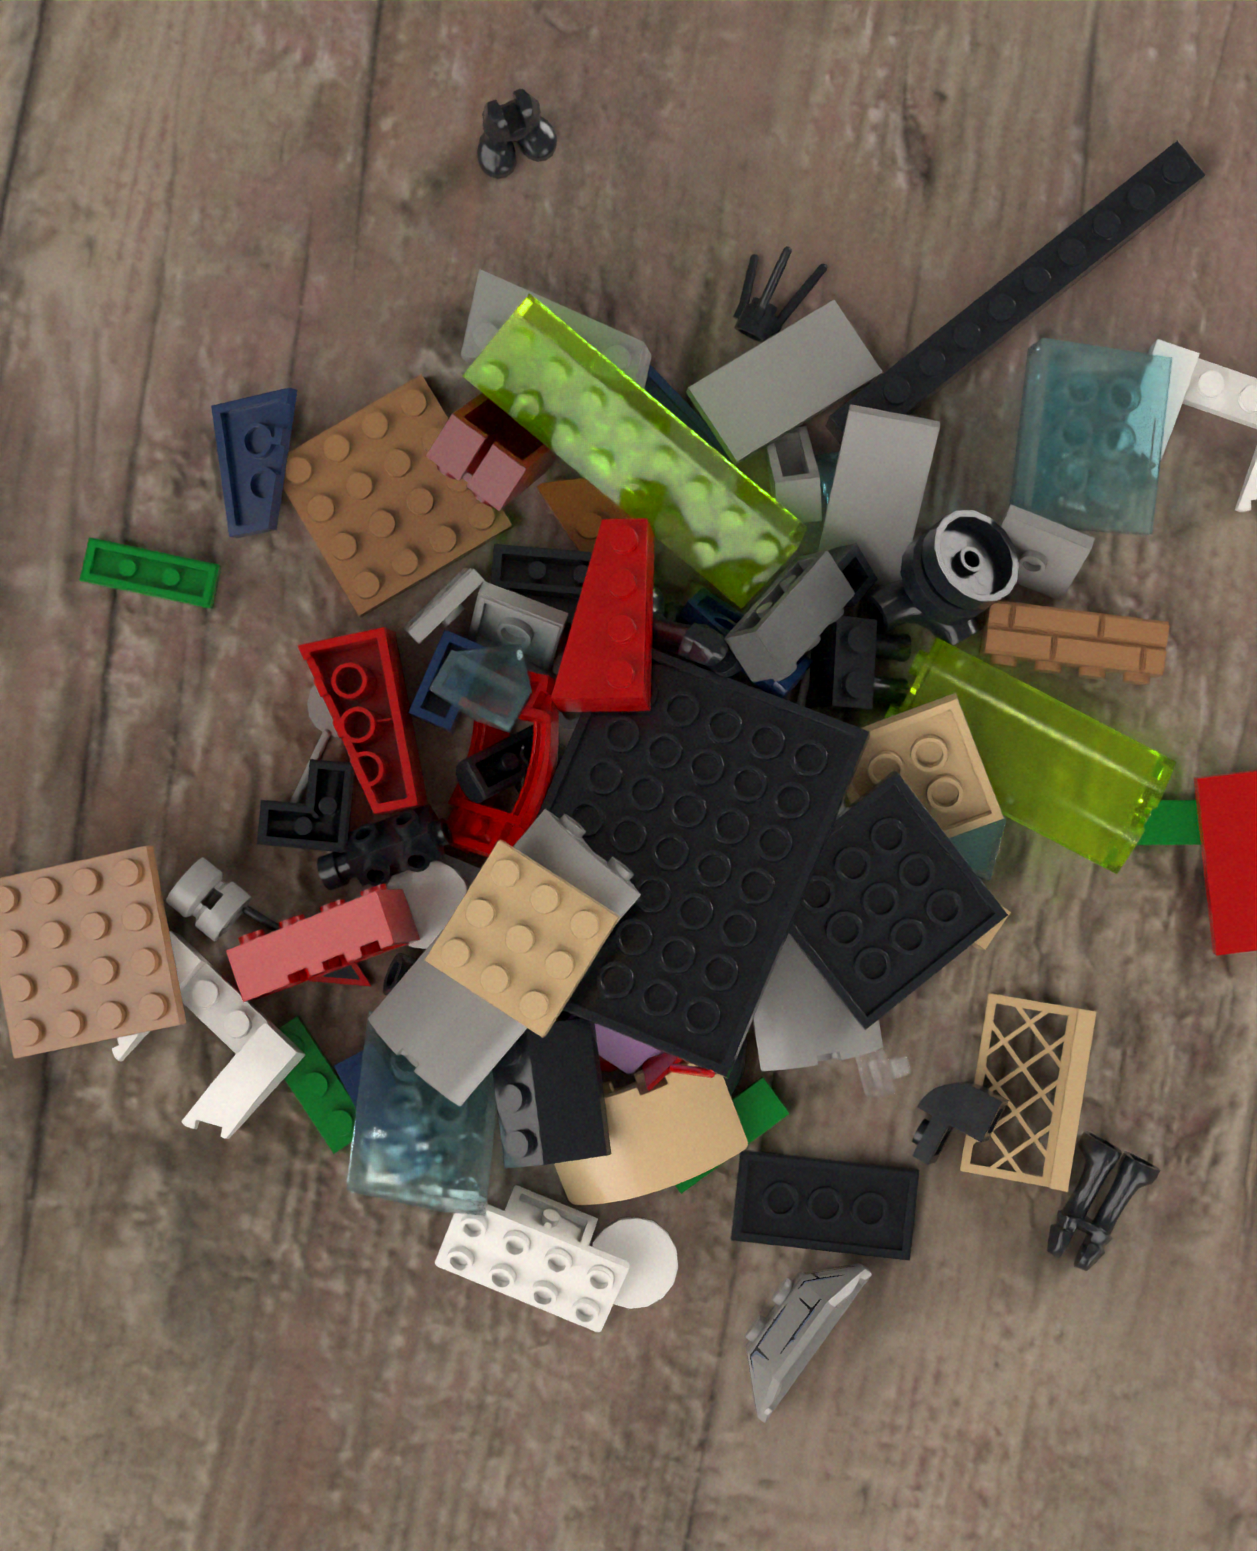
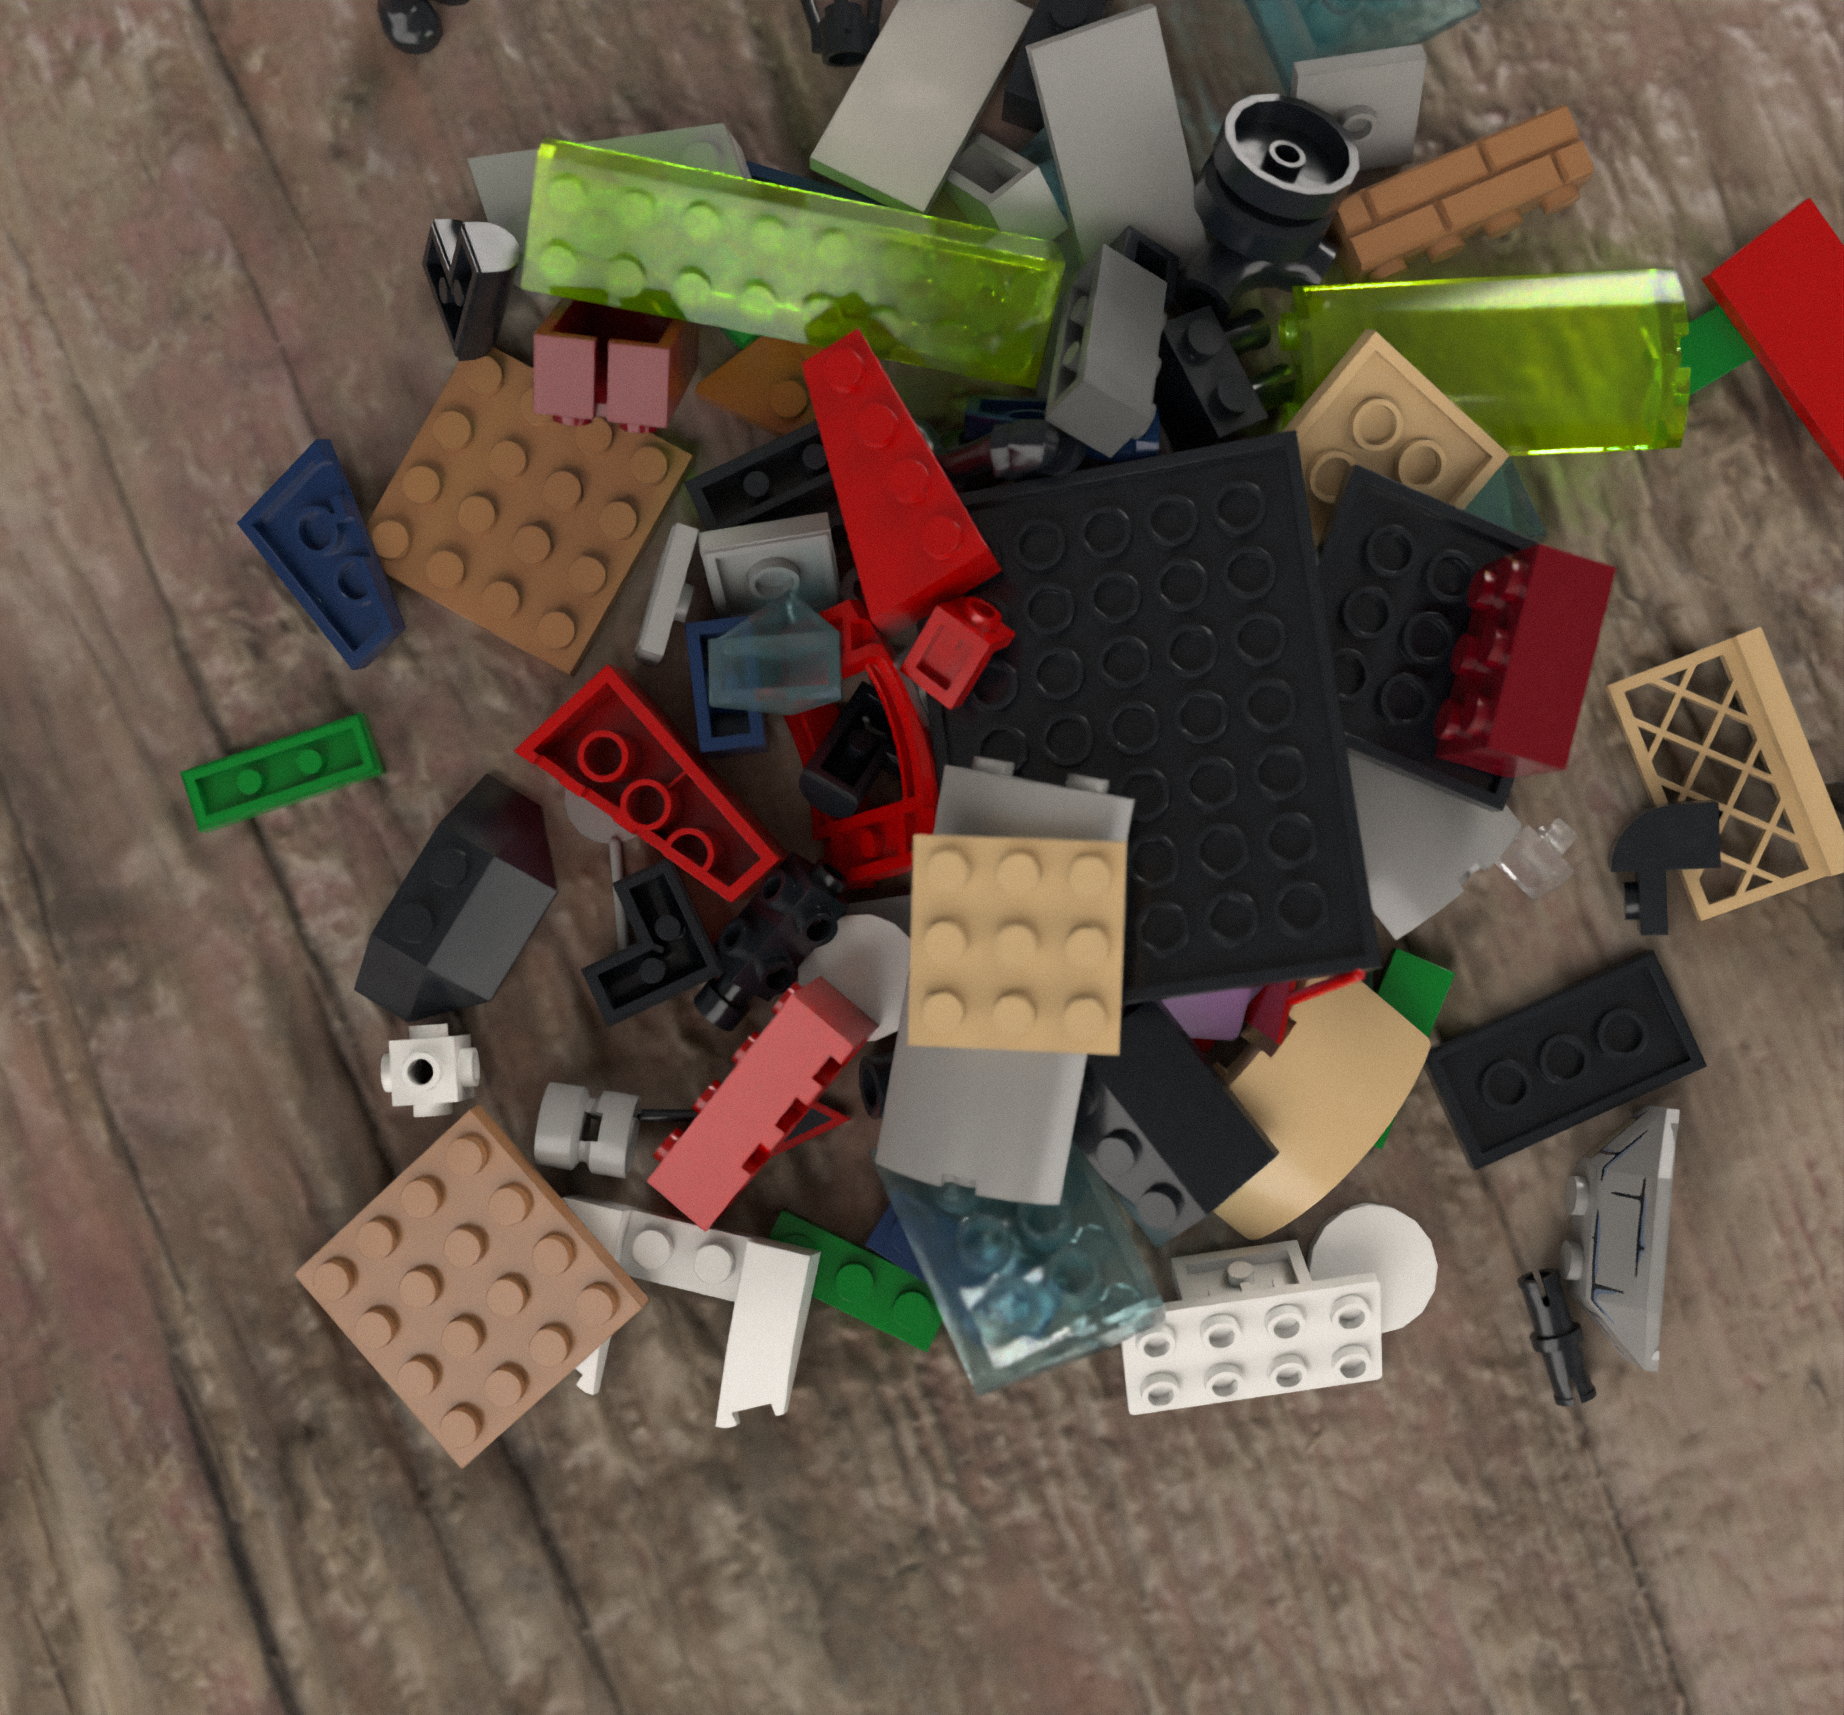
camera: 25 degrees left, 0 degrees up
none -> black wedge [354,773,559,1023]
none -> white brick [381,1023,480,1117]
none -> black brick [422,219,521,361]
none -> red bracket [899,596,1015,710]
none -> dark red piece [1434,543,1617,778]
none -> black pin [1517,1268,1597,1406]

